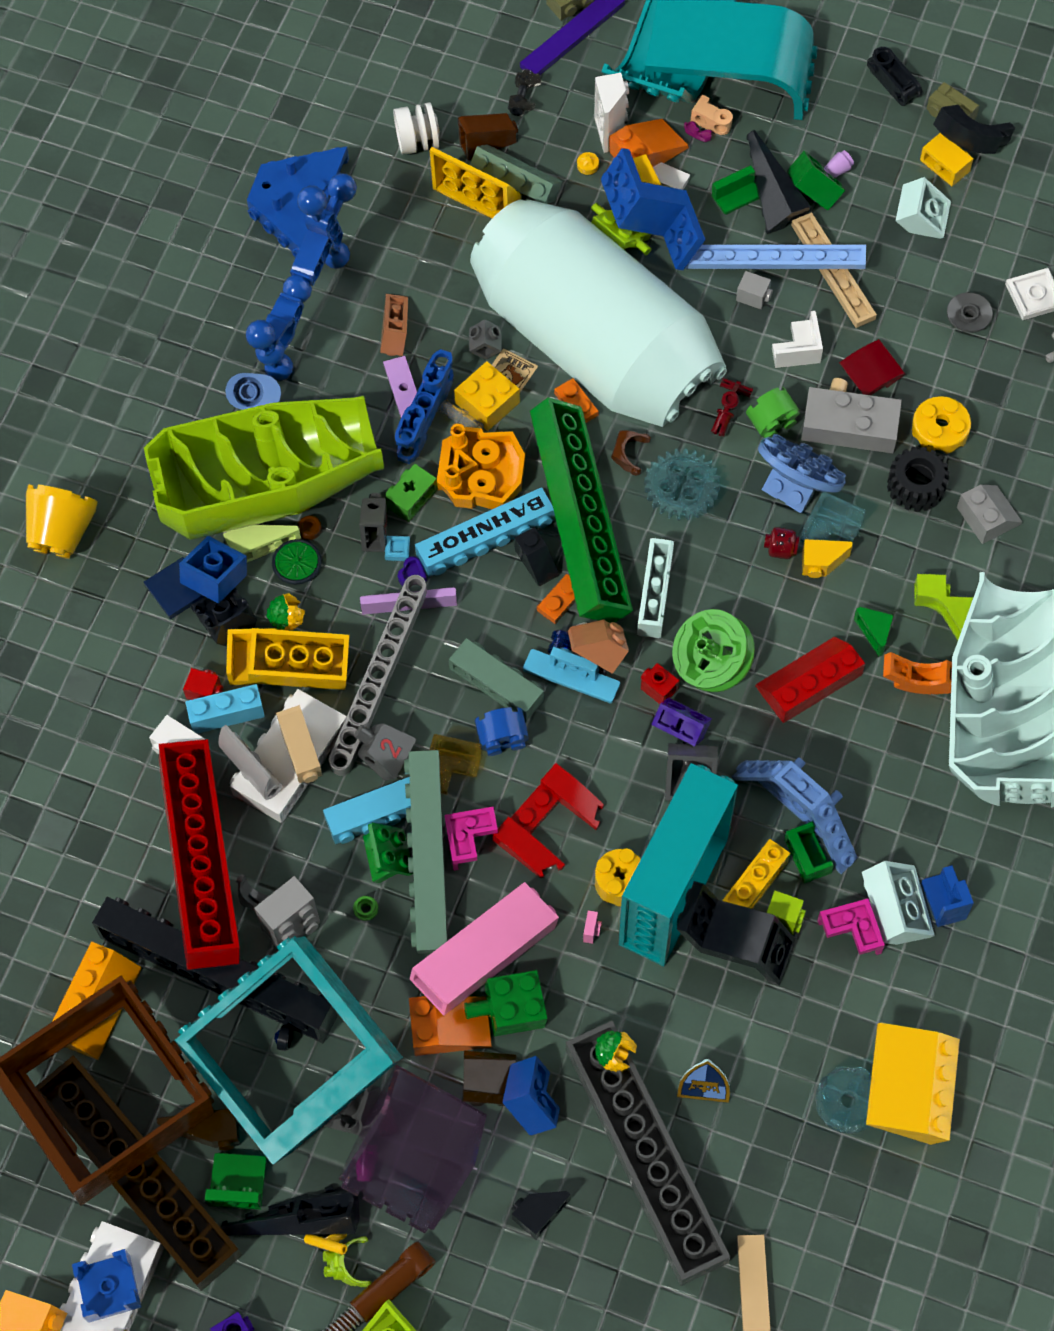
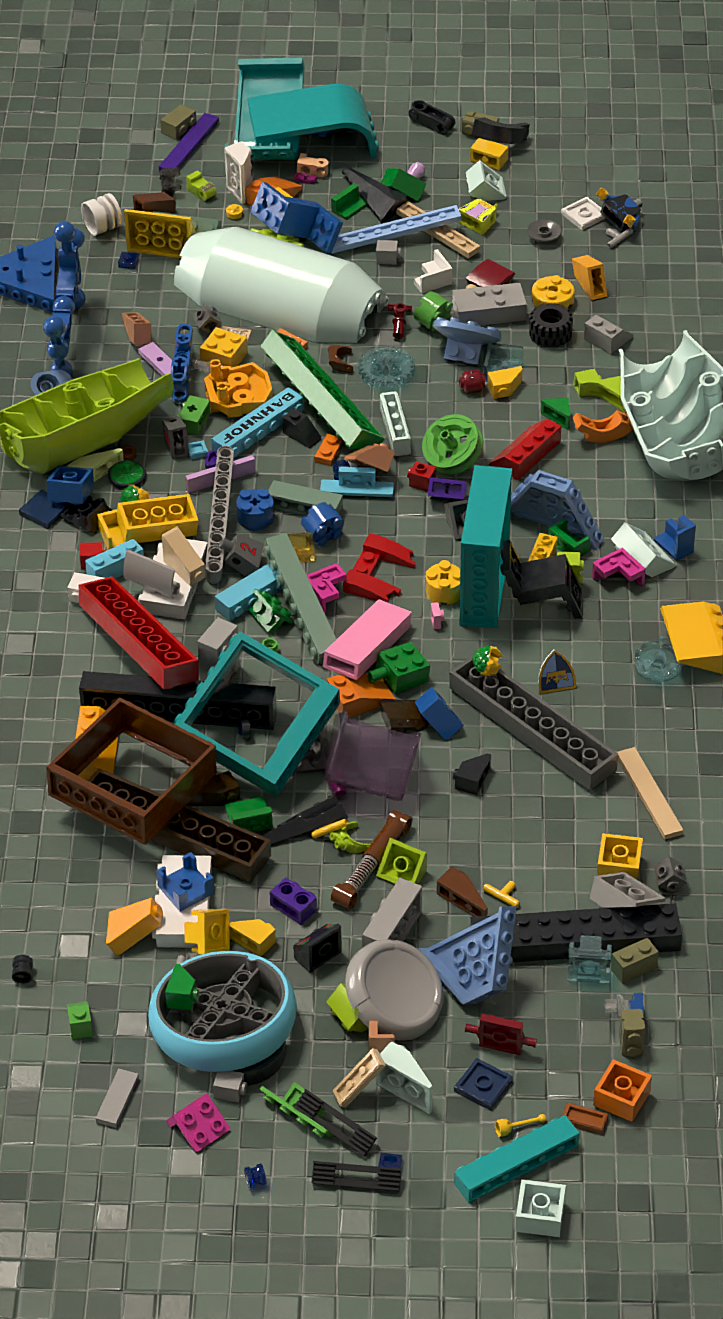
camera: 20 degrees left, 20 degrees down
none -> clear blue plate [118,252,139,269]
none -> lime leg [186,170,217,201]
none -> blue brick [236,489,274,530]
none -> neon yellow torso [458,199,498,235]
none -> light orange slope [572,255,607,300]

